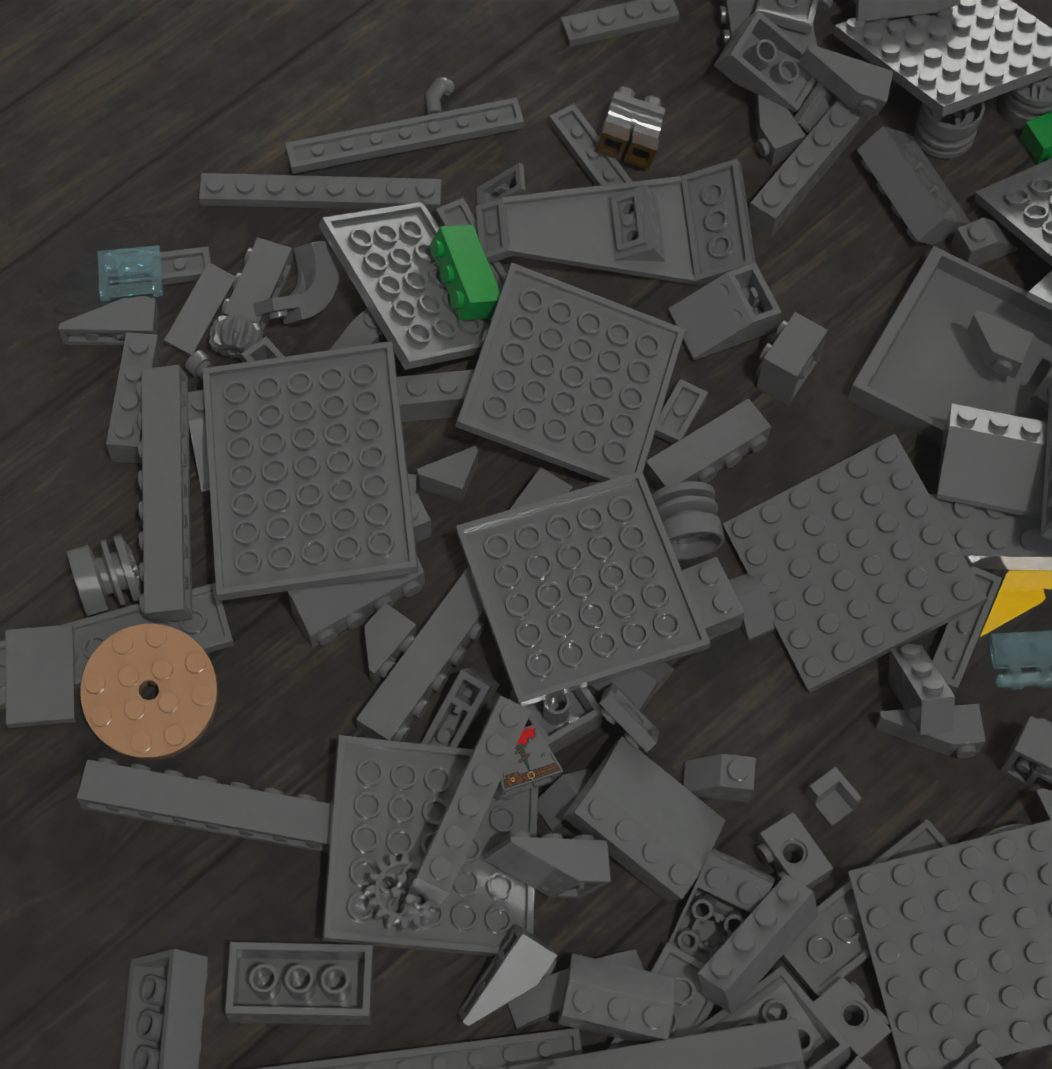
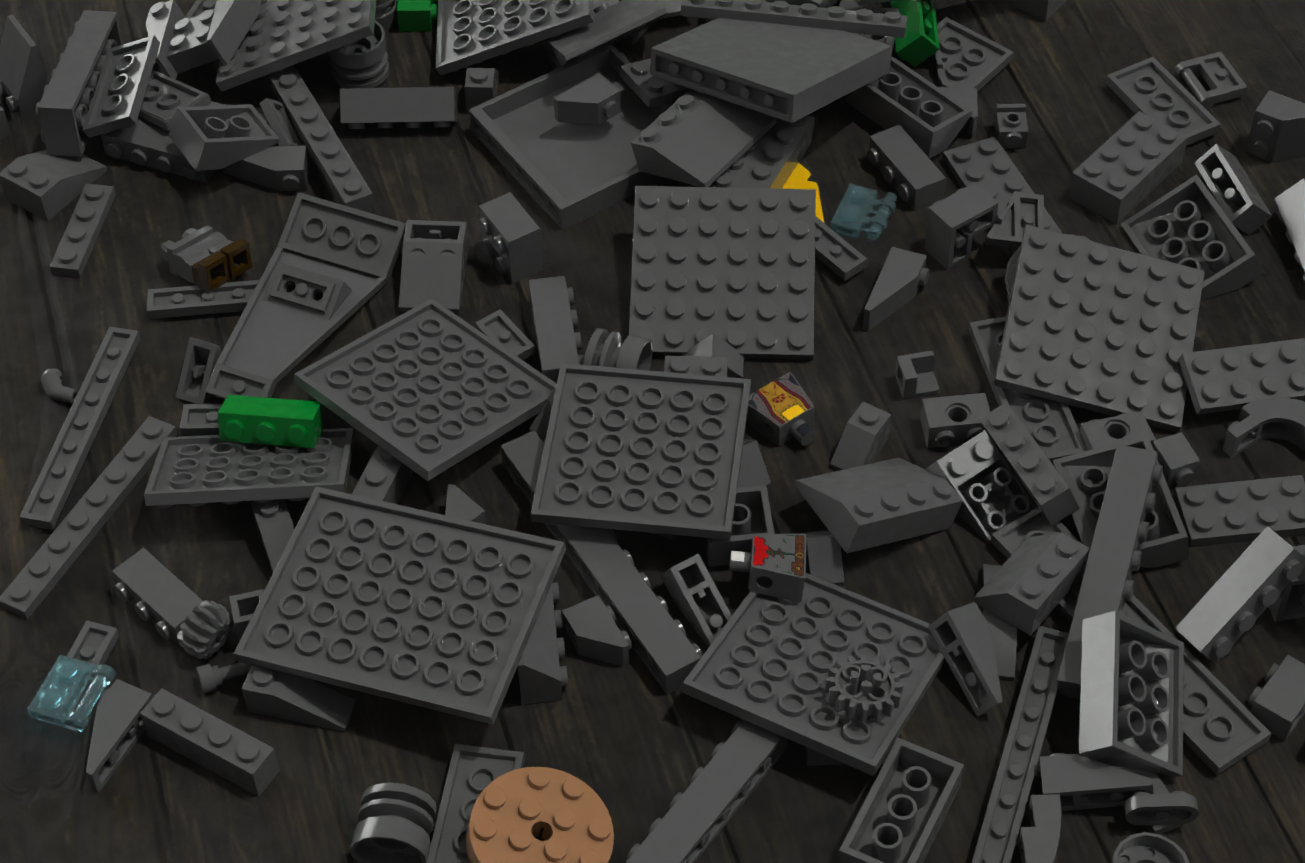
camera: 60 degrees left, 15 degrees down
dark grey brick [137,365,192,623] -> none
dark grey tile [164,262,236,357] -> none
dark grey arch [254,241,340,324] -> none
dark grey brick [409,696,531,904] -> none
dark grey slope [484,832,611,898] -> none
dark grey plate [600,683,659,752] -> none
dark grey slope [799,44,893,116] -> none
dark grey brick [888,644,955,735] -> none
none -> torso [746,372,816,446]

